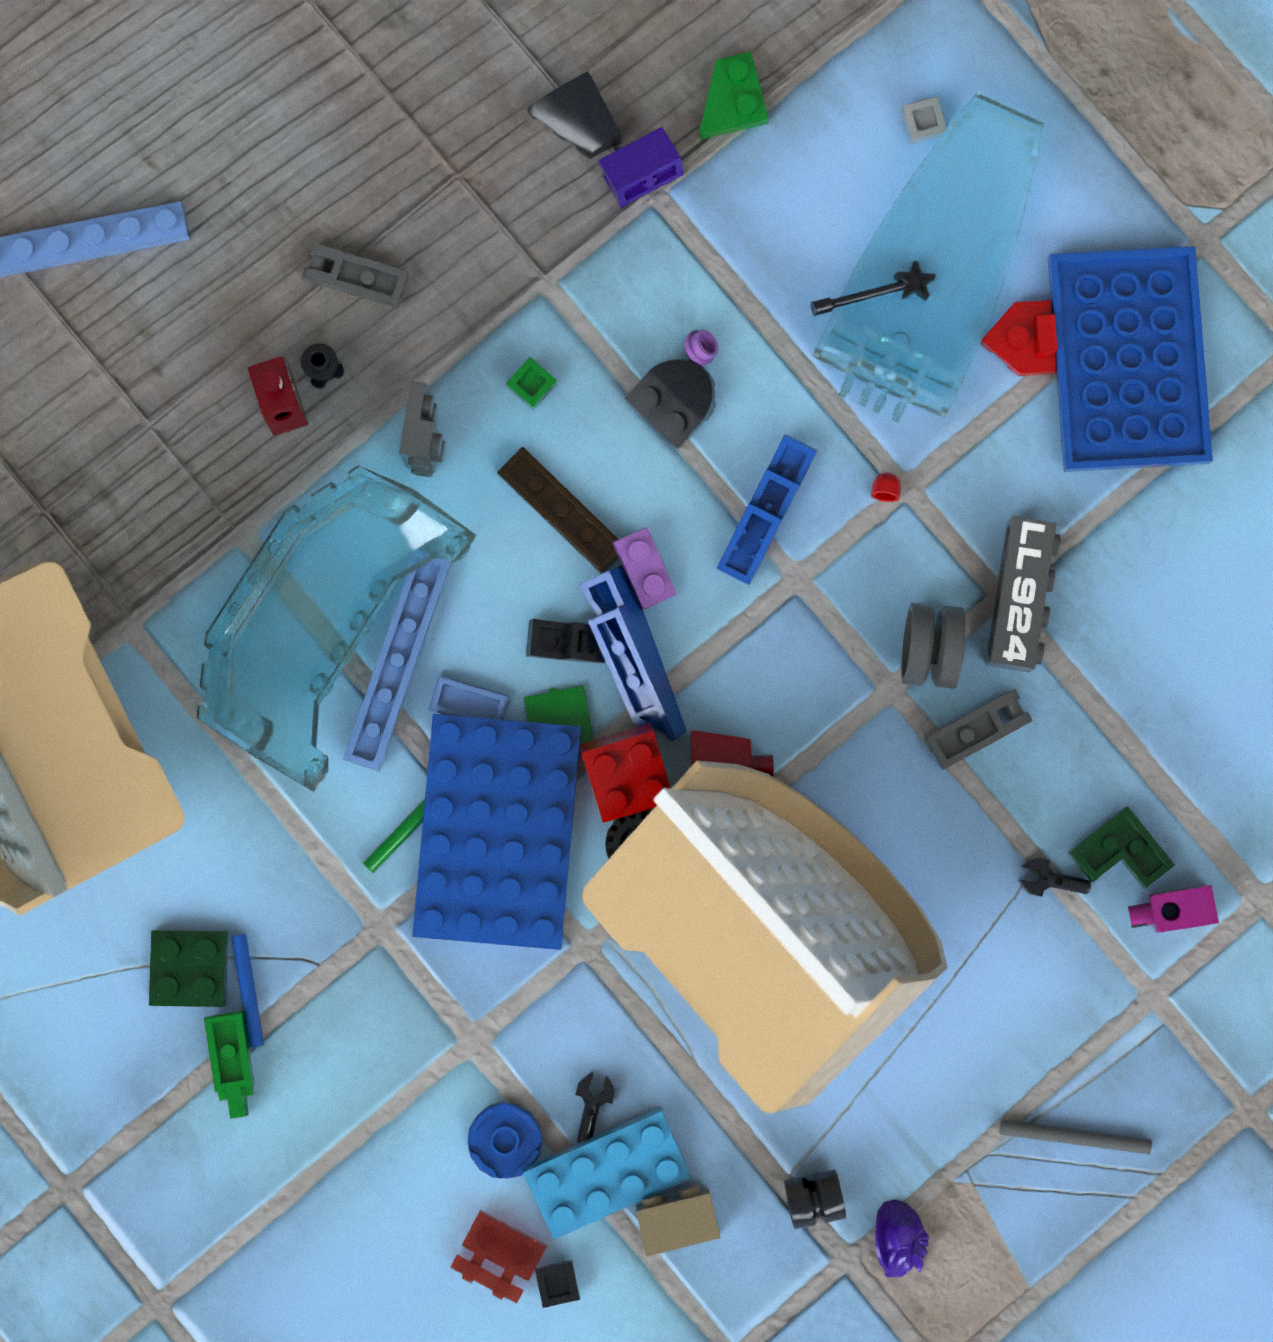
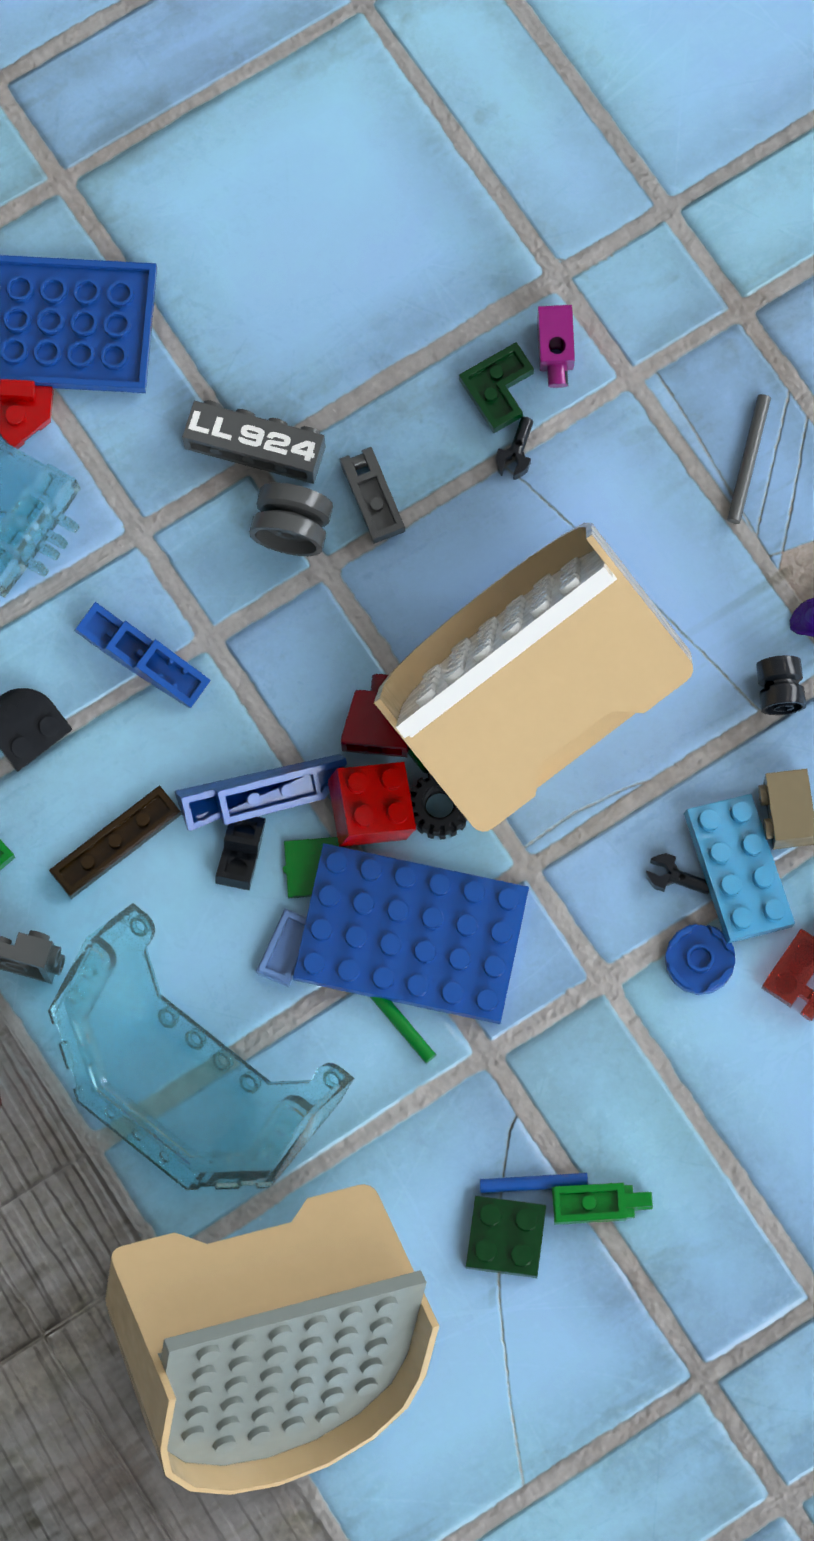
camera: 80 degrees left, 10 degrees down
medium blue plate [343,550,452,772] -> none
medium lavender plate [612,527,677,610] -> none
red hinge [871,472,901,502] -> none

